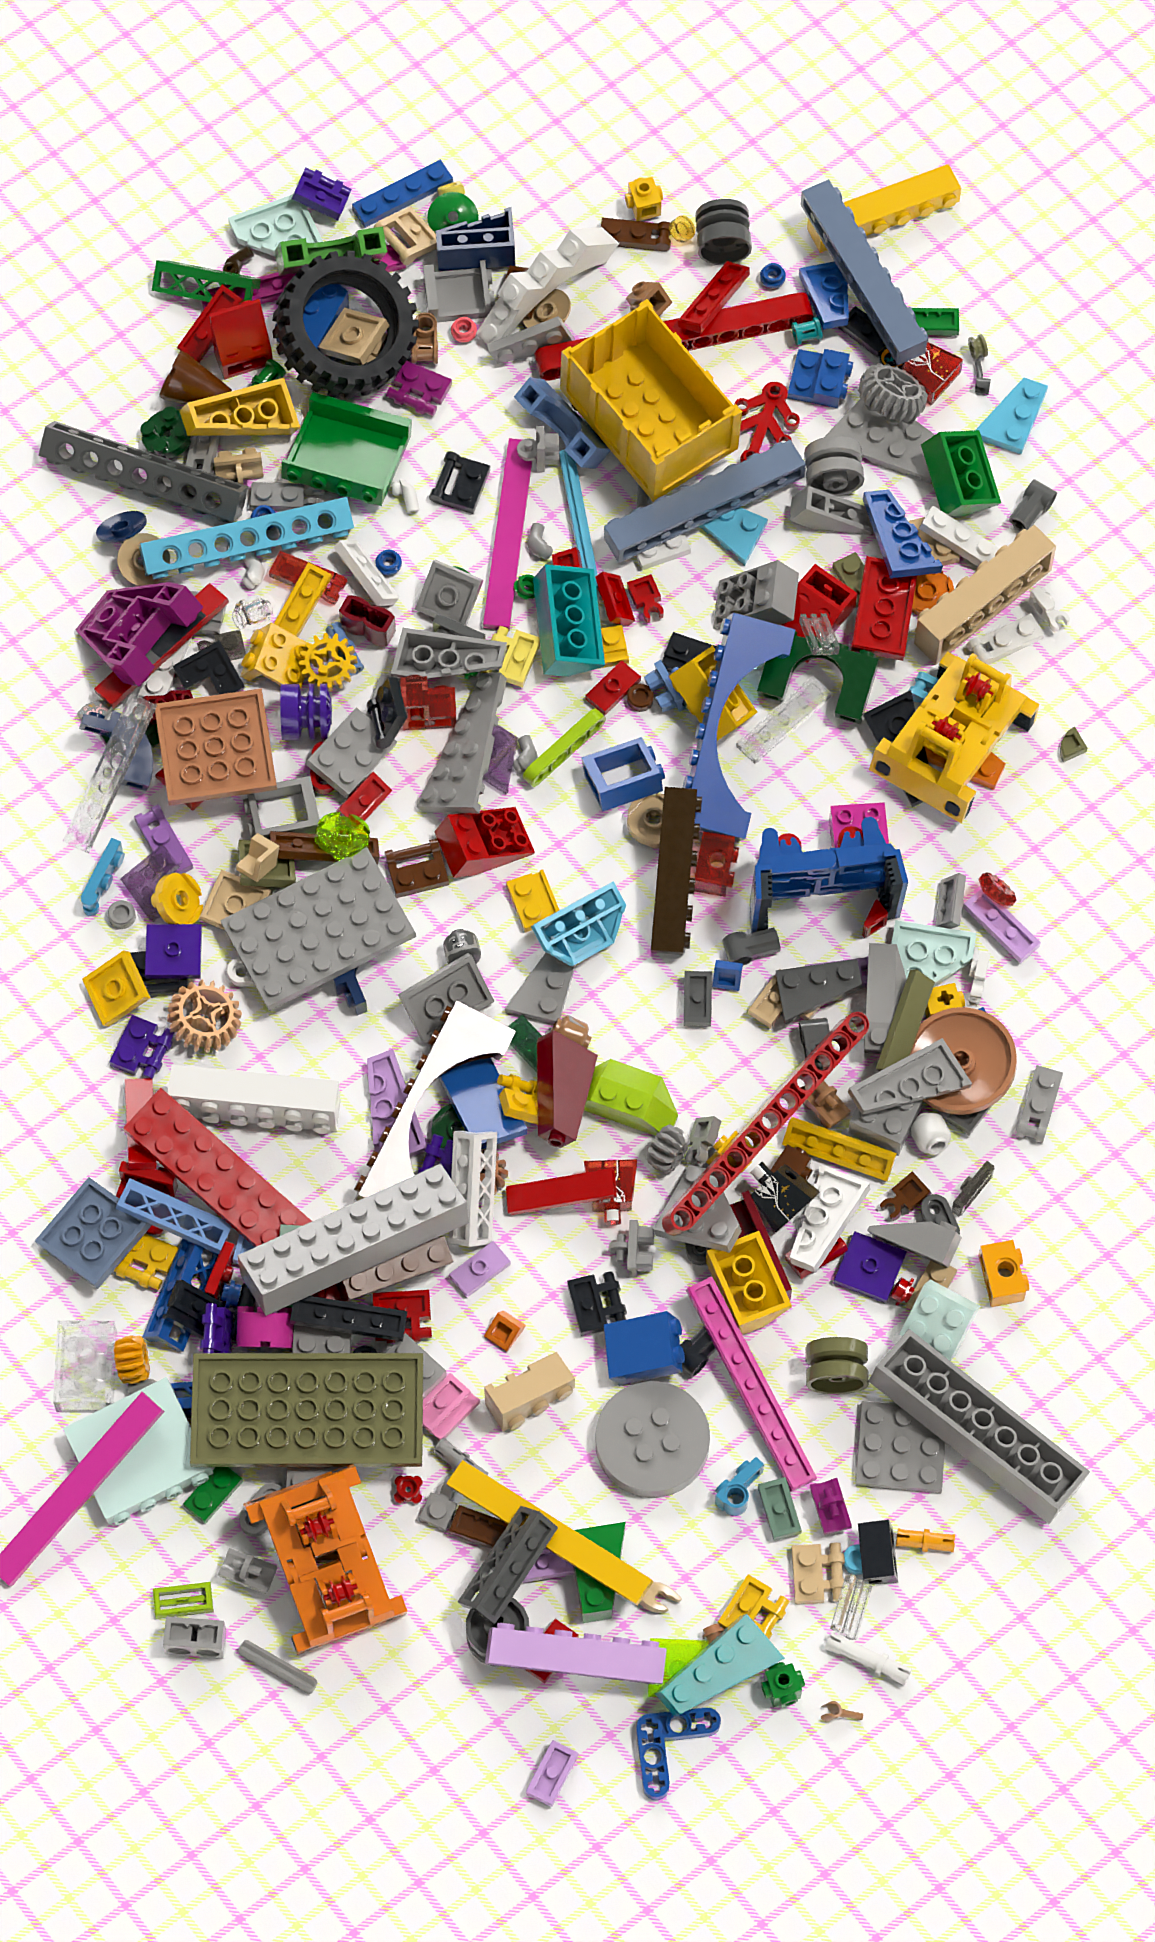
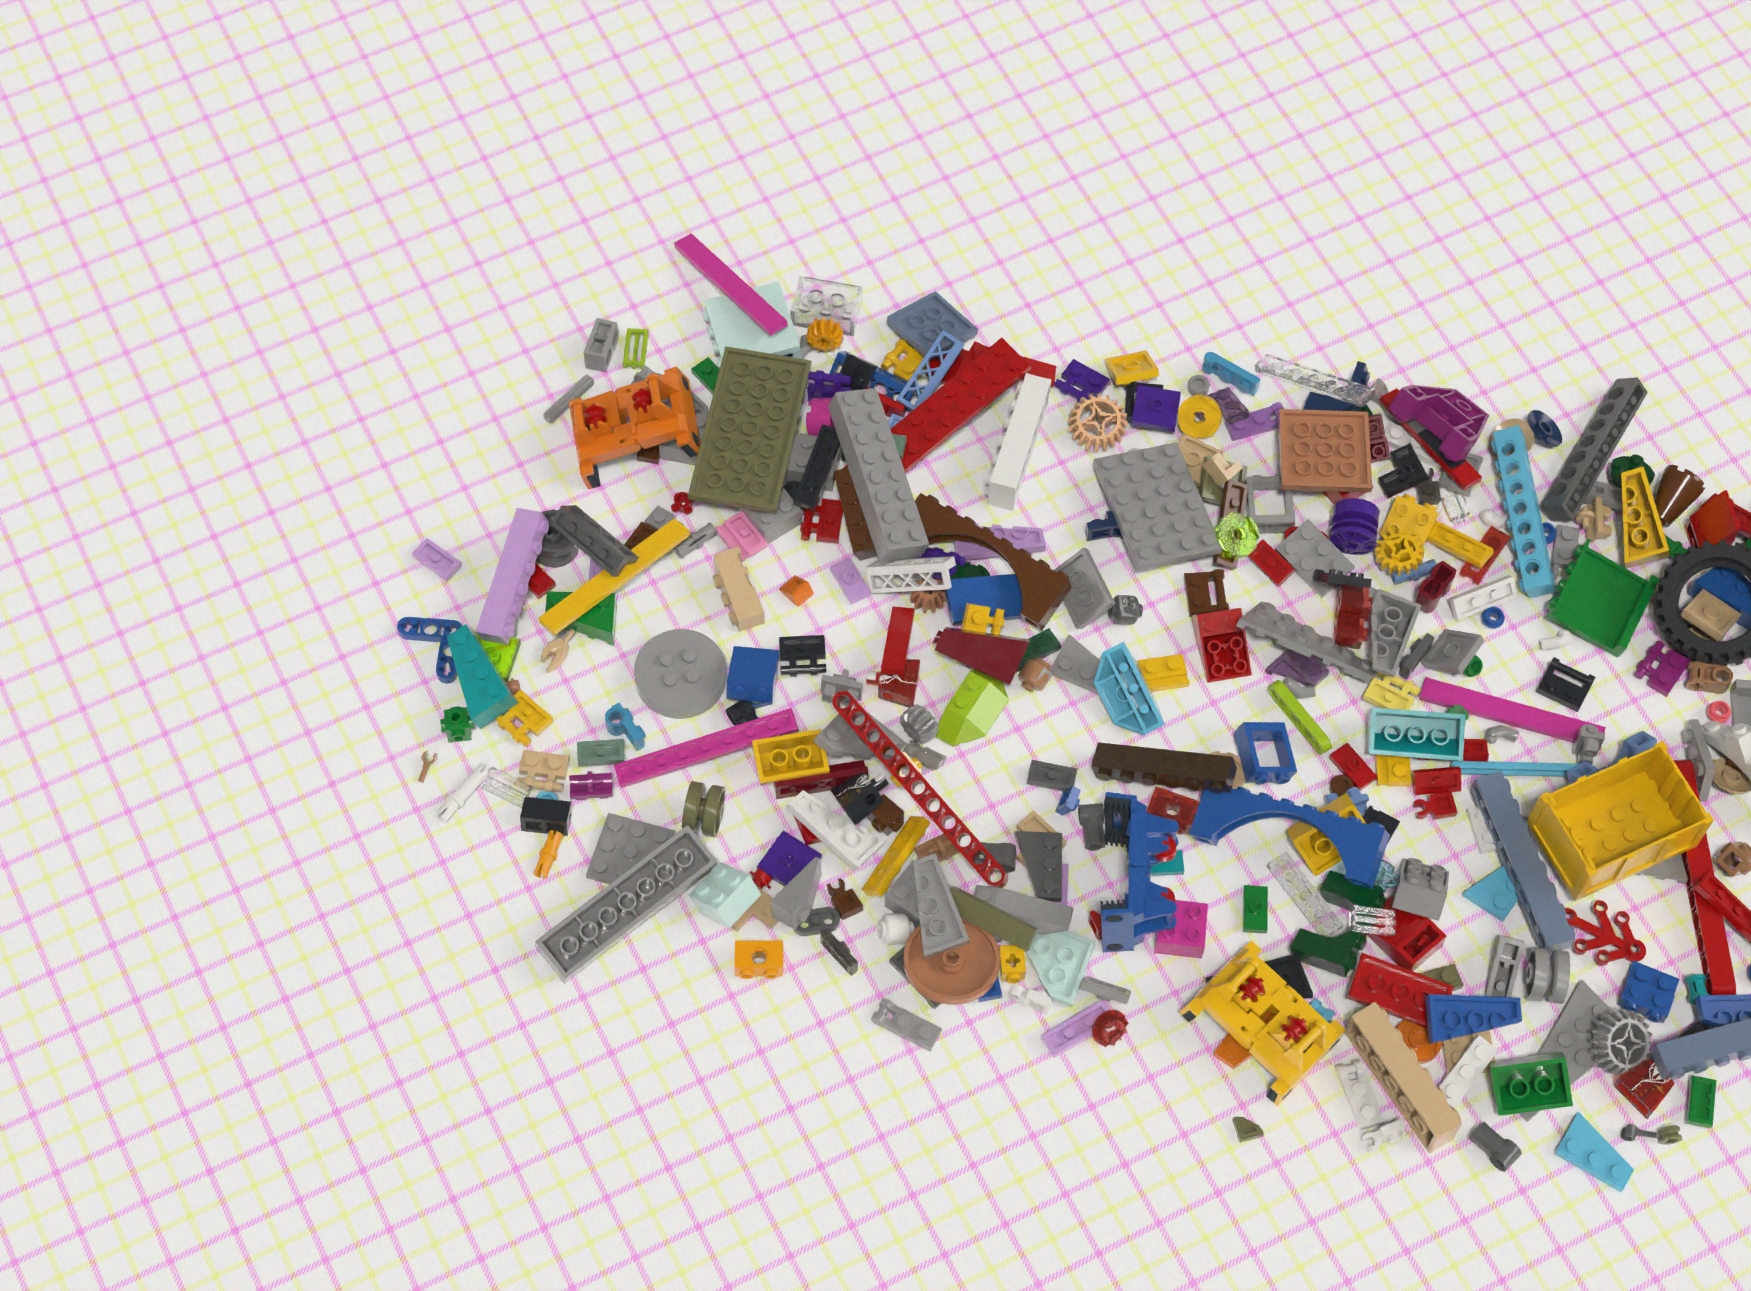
camera: 100 degrees right, 5 degrees down
none -> green plate [1243,885,1268,934]

